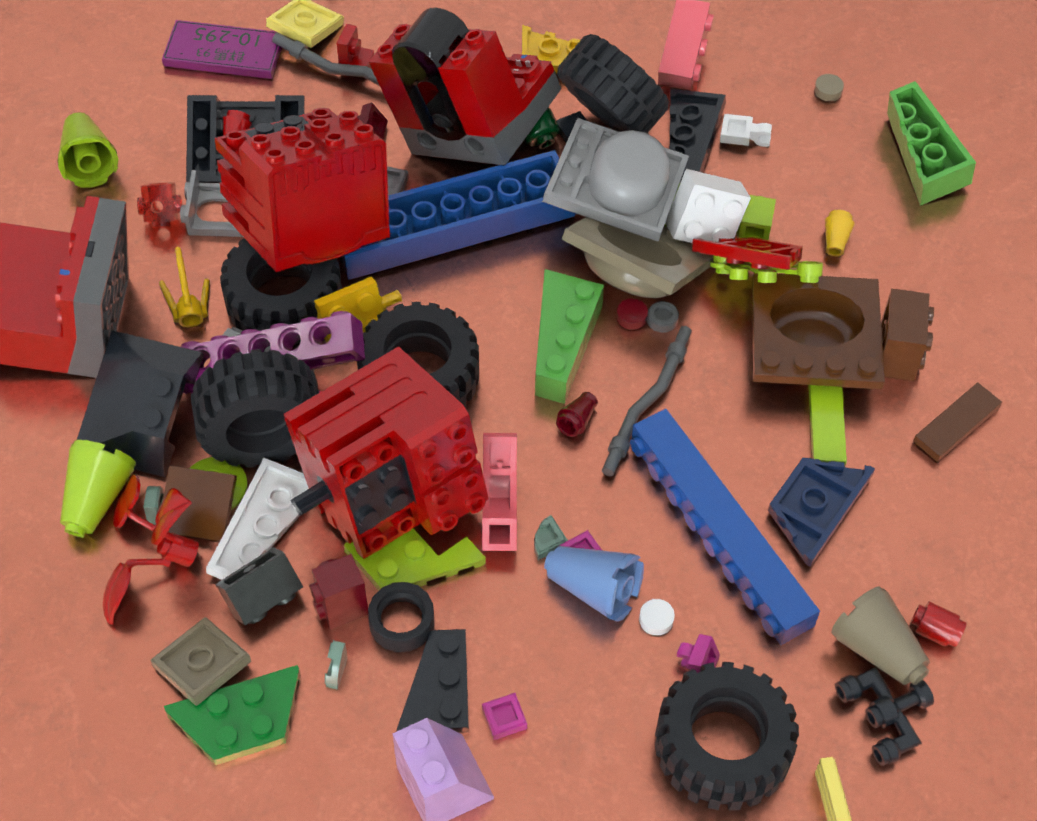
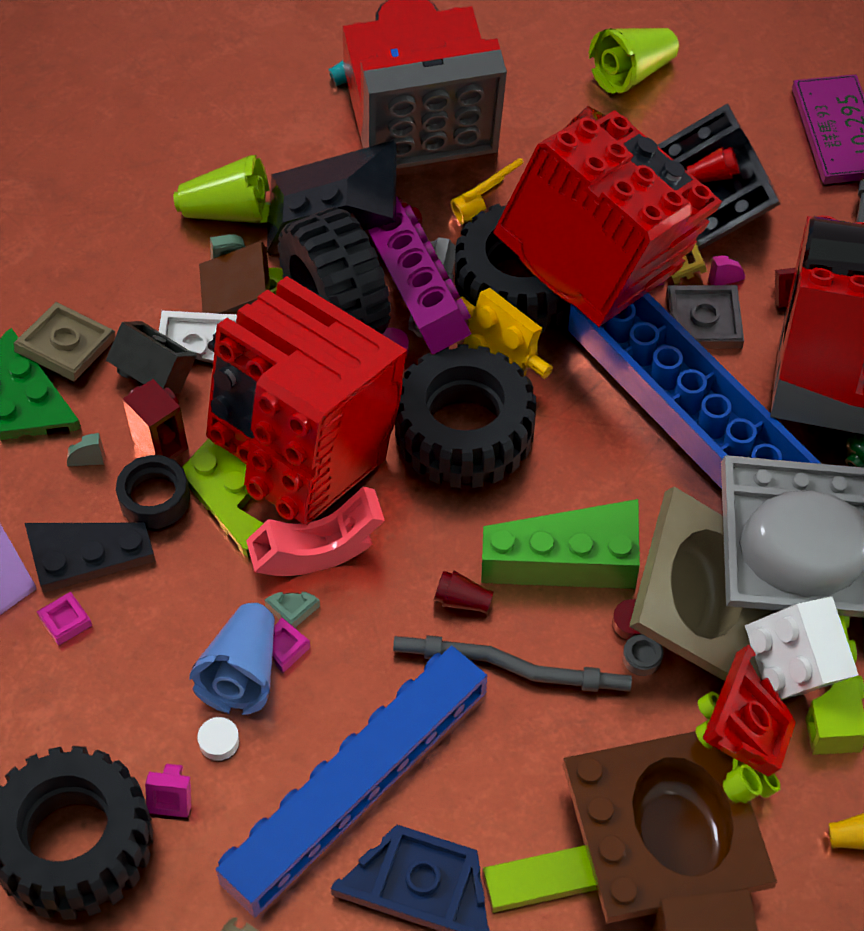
camera: 75 degrees right, 0 degrees up
red plant [103,474,199,626] -> none

